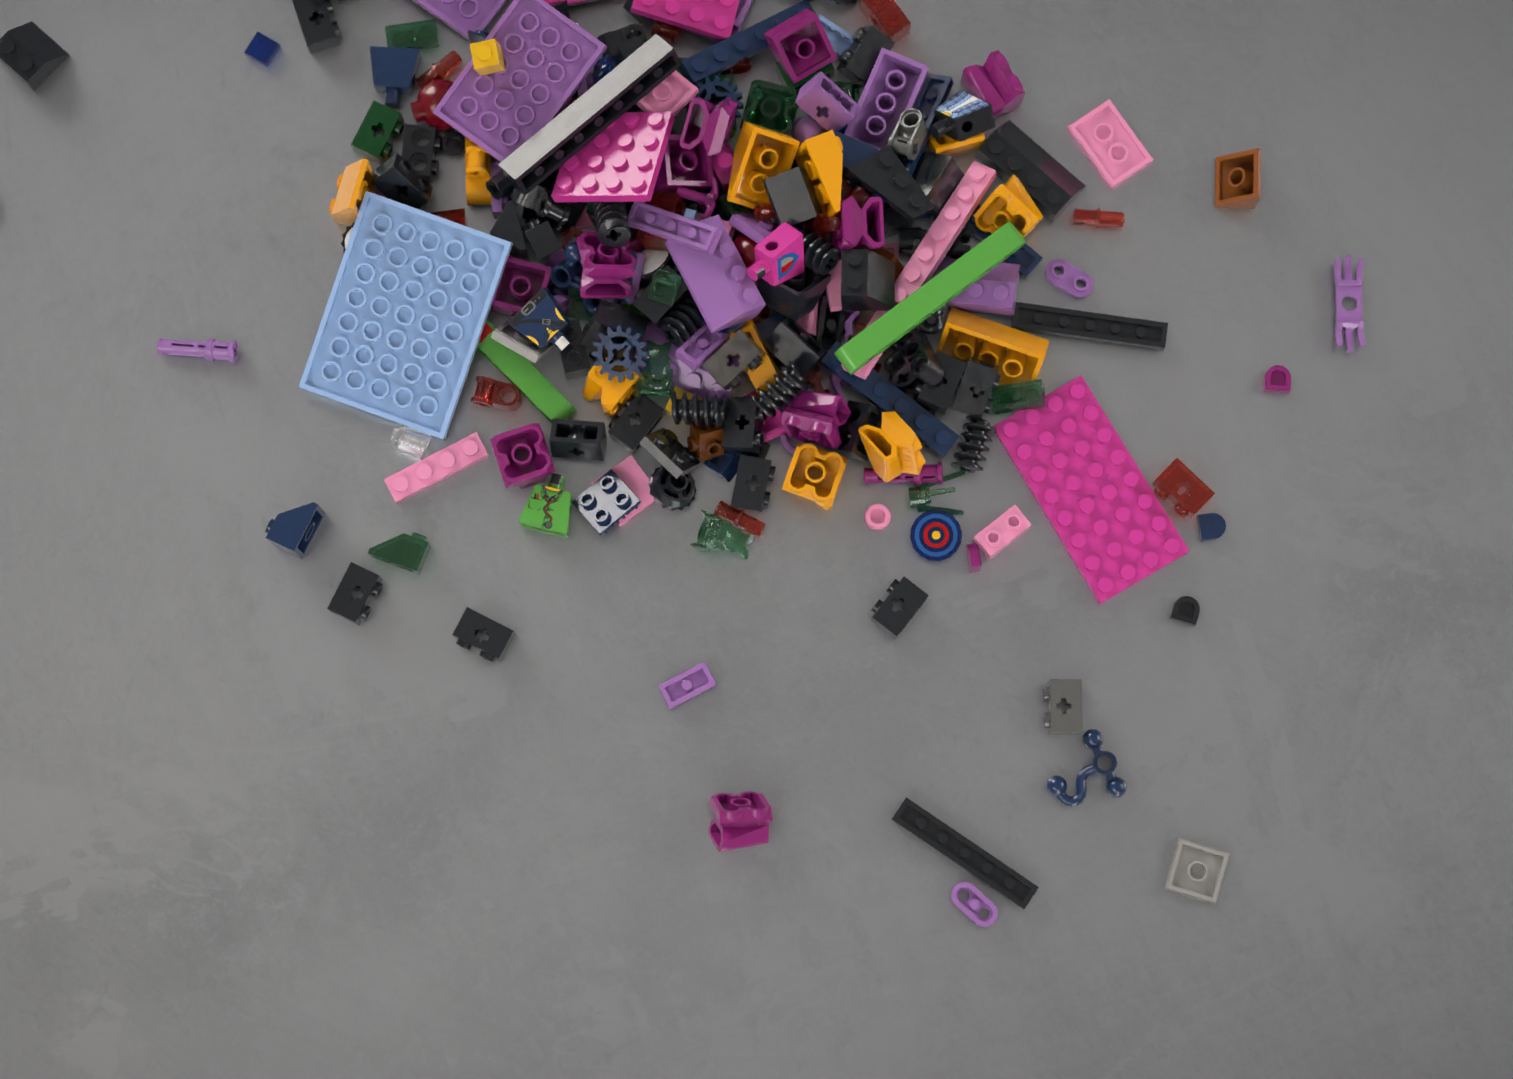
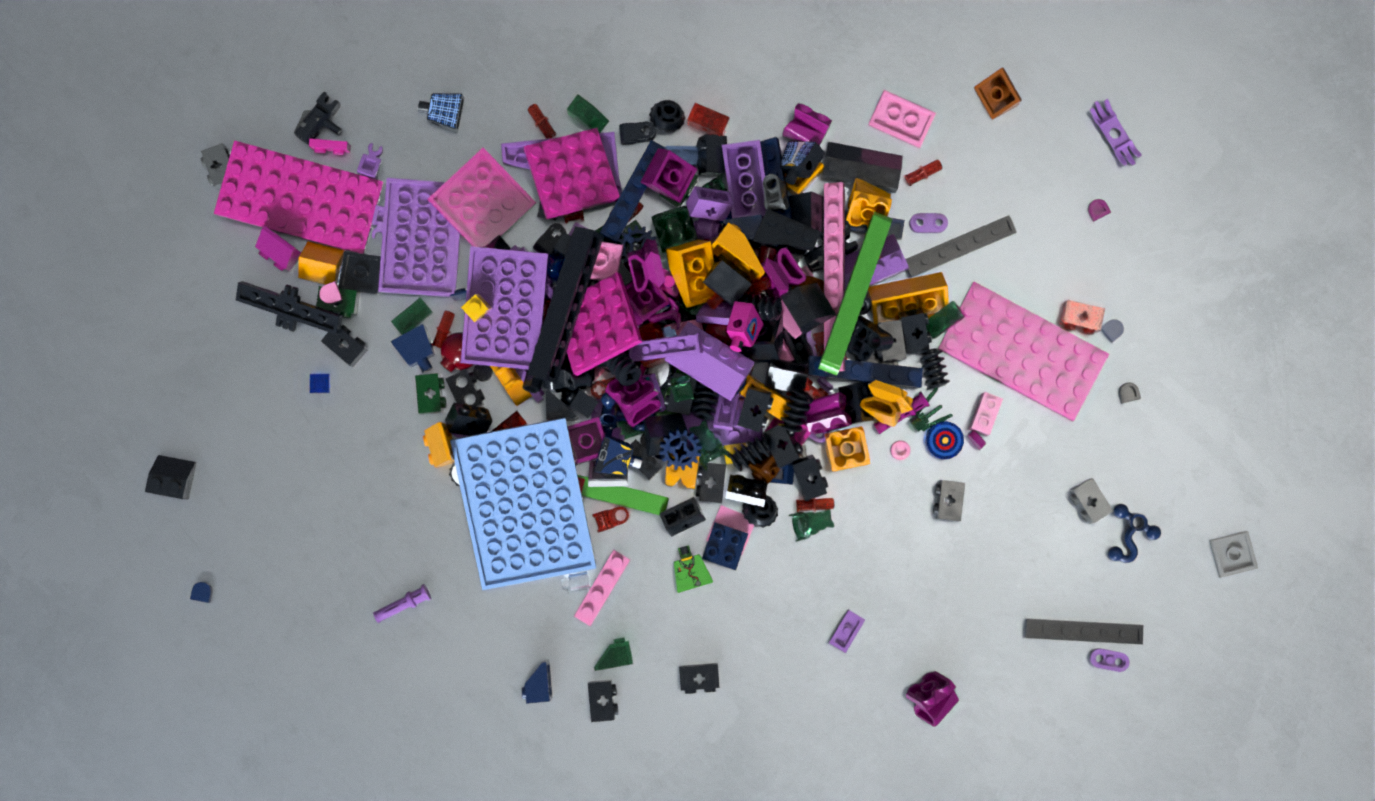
camera: 25 degrees left, 5 degrees up
magenta piece [490,423,556,489] -> none

